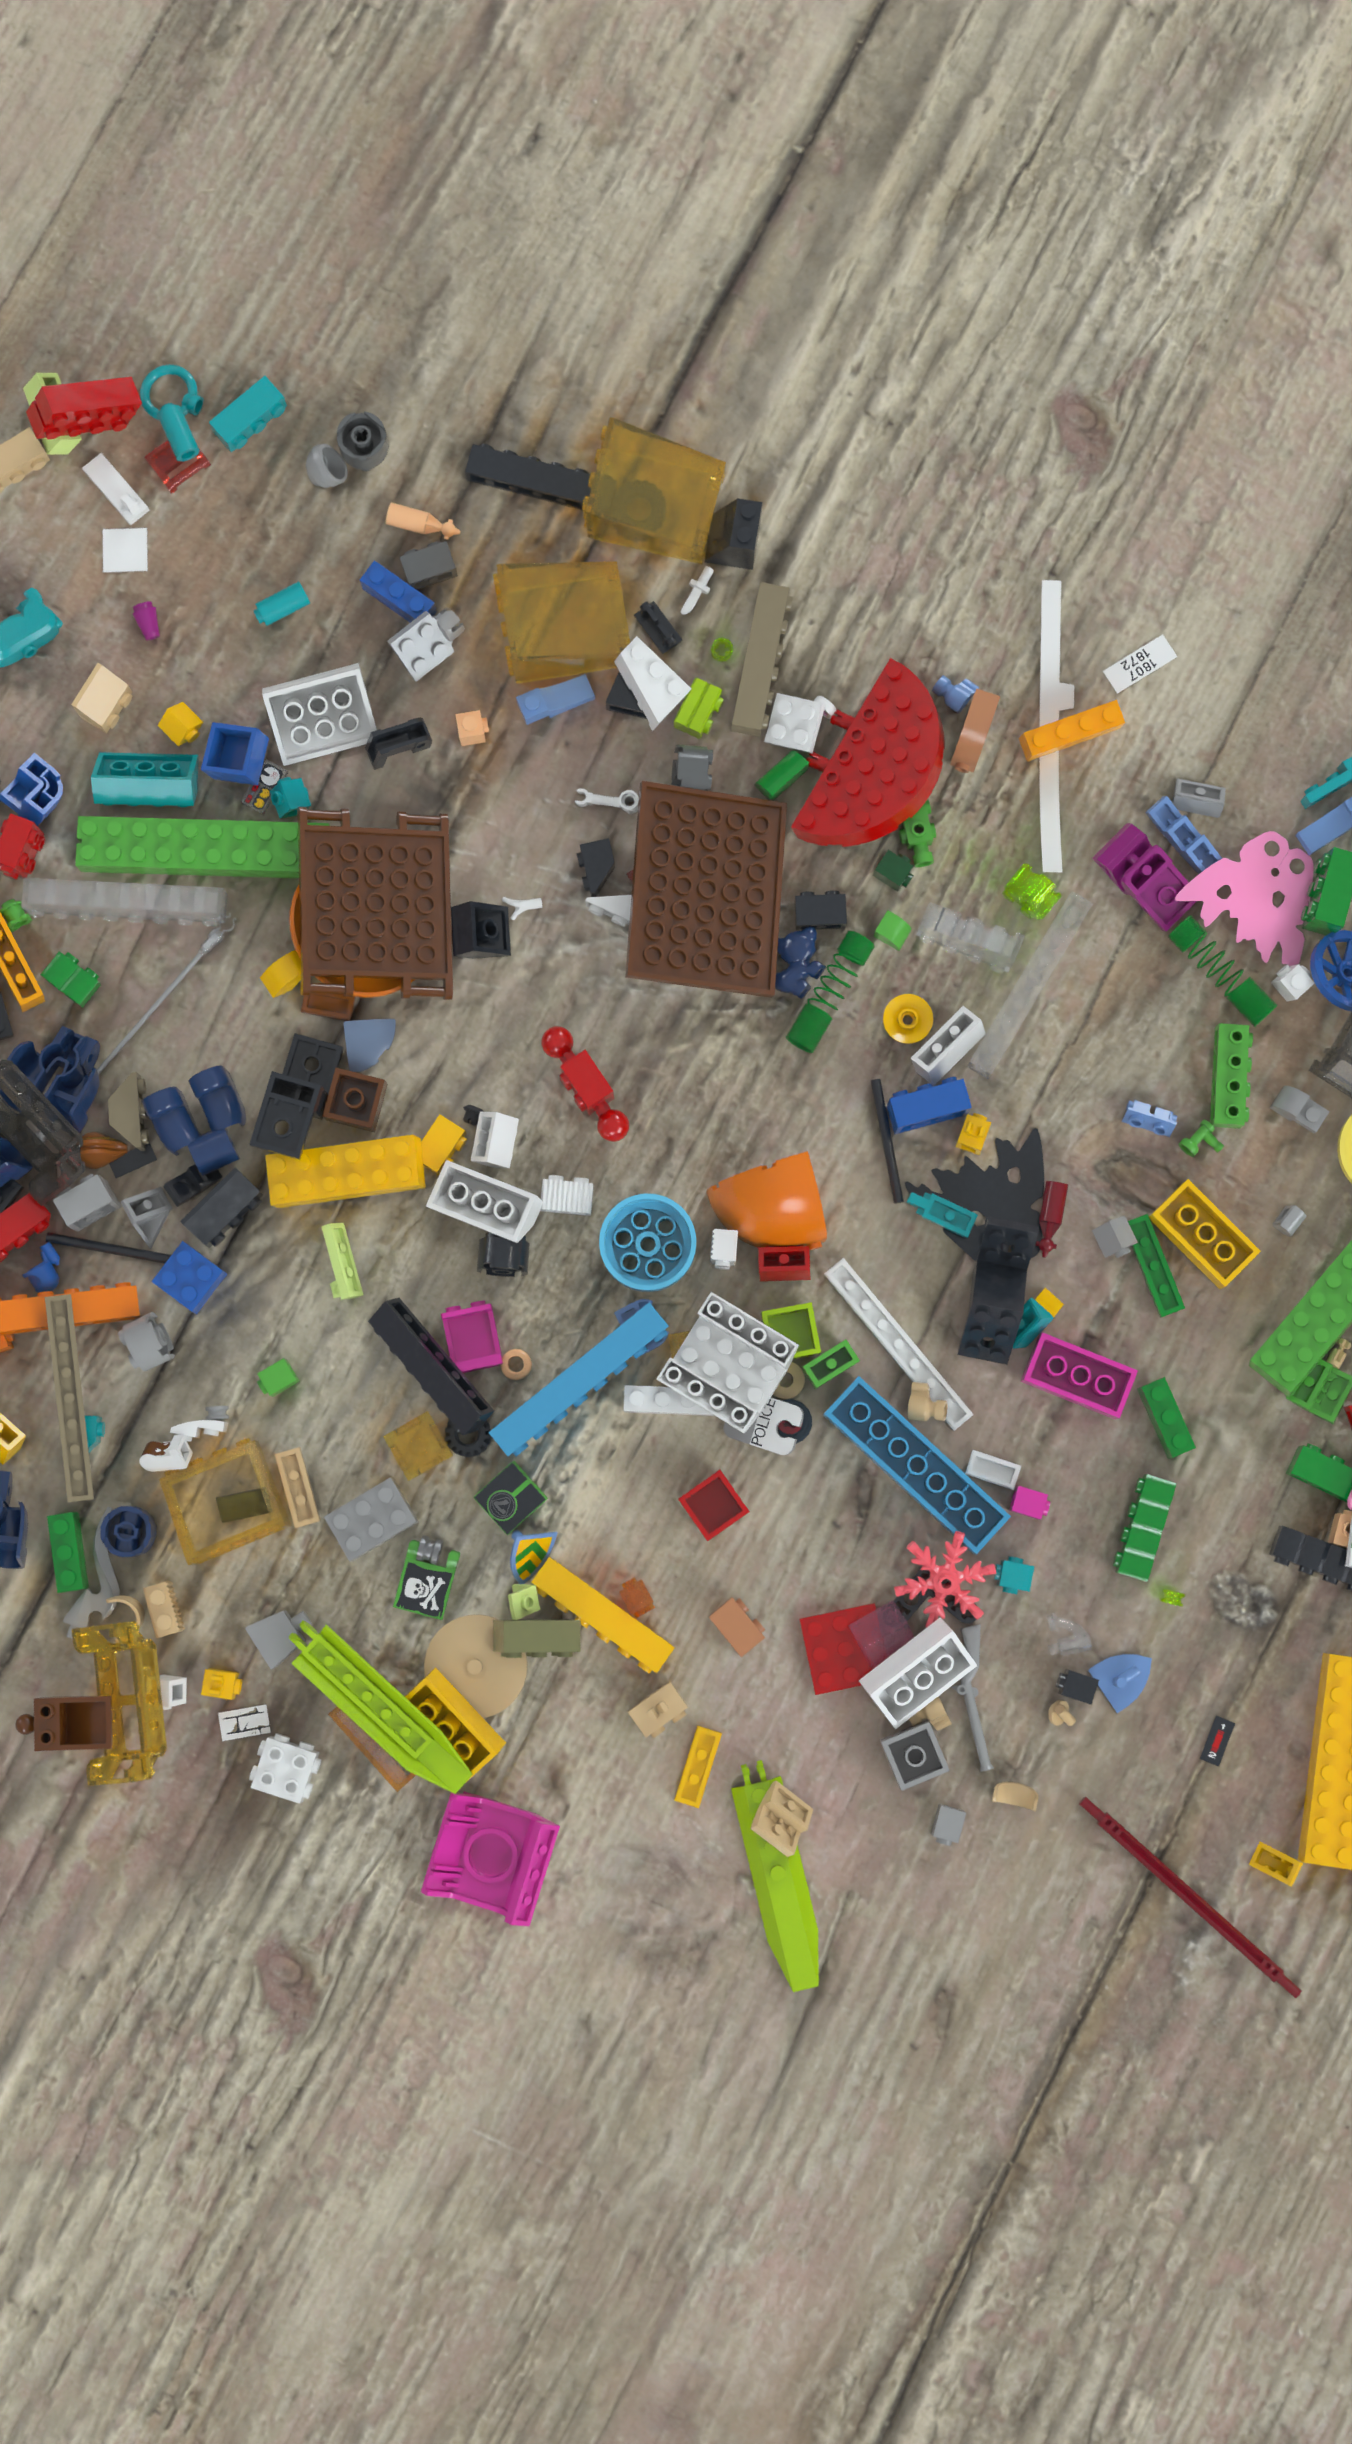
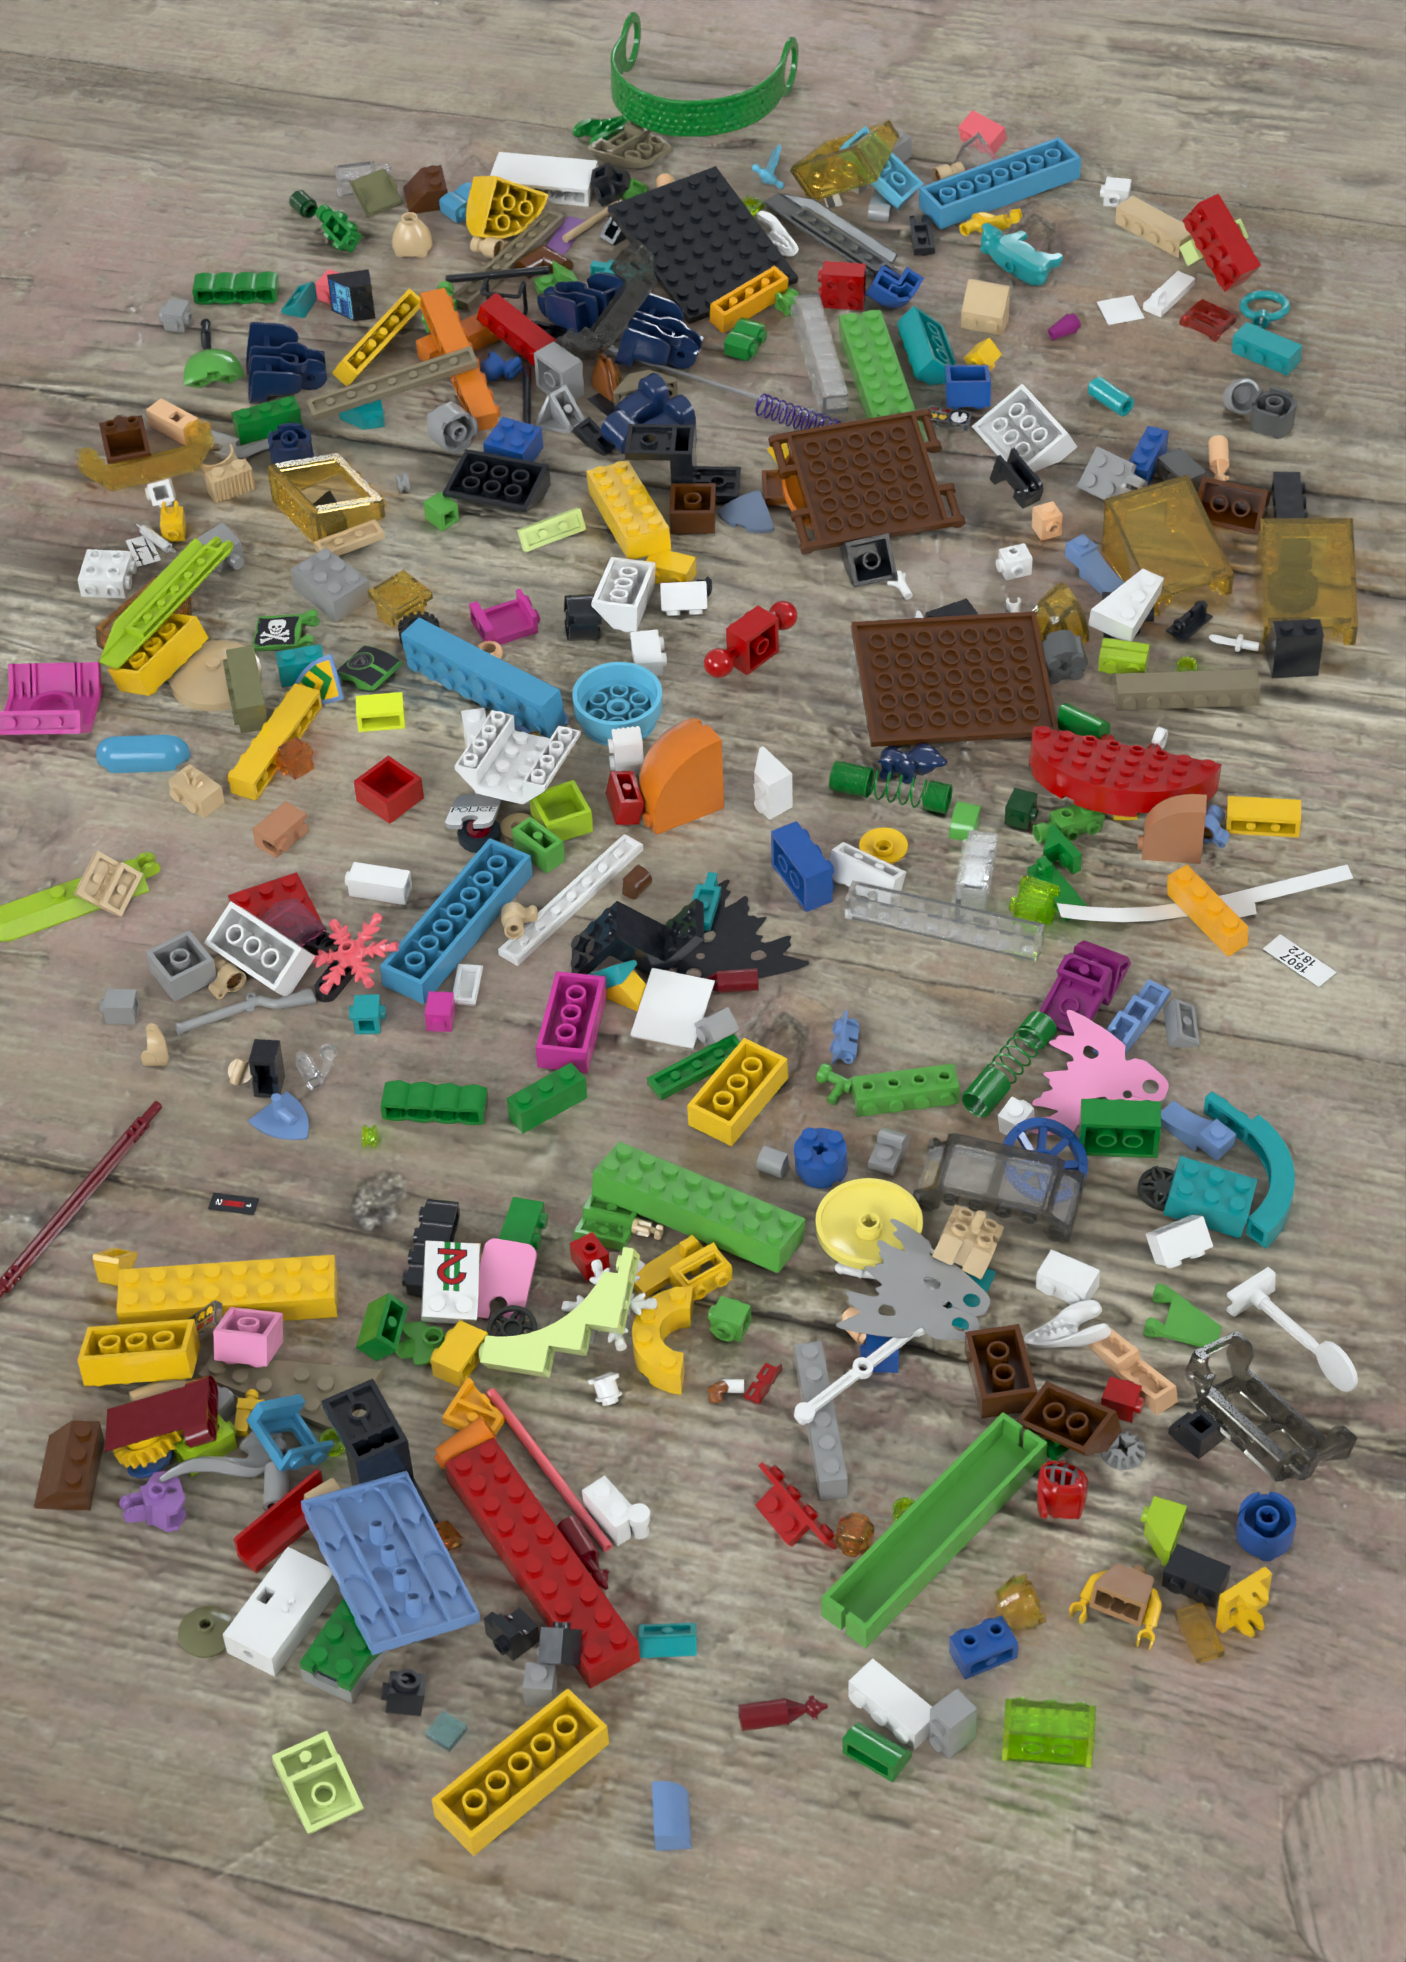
camera: 80 degrees right, 35 degrees down
white leg [139,1434,193,1472] -> none
teal brick [157,403,200,461] -> none
white slope [170,1420,228,1442] -> none
black slope [180,1168,263,1248] -> none
teal brick [270,777,312,819] -> none
black brick [368,1298,494,1436] -> none
flat silver wheel [416,1535,443,1565] -> none
yellowish green bracket [508,1584,540,1620] -> none
yellow tile [674,1725,722,1808] -> none
white plate [764,693,825,754] -> none
black brick [794,890,847,931] -> none
black piece [871,1079,904,1204] -> none
yellow brick [956,1113,991,1155] -> none
none -> dark azure brick [96,735,191,773]
none -> white piece [136,524,176,553]
none -> light nougat brick [146,398,201,446]
none -> teal brick [275,644,324,688]
none -> white brick [345,862,412,905]
none -> neon yellow brick [356,692,405,732]
none -> black slope [442,449,551,512]
none -> reddish brown brick [622,864,652,900]
none -> white piece [630,968,715,1050]
none -> white slope [753,746,793,820]
none -> dark purple piece [755,393,841,430]
none -> blue brick [794,1127,848,1188]
none -> white brick [996,543,1032,581]
none -> green hinge [1027,856,1087,921]
none -> clear yellow brick [1032,582,1089,644]
none -> green slope [1043,824,1082,875]
none -> reddish brown slope [1192,477,1271,535]
none -> yellow brick [1225,796,1301,838]

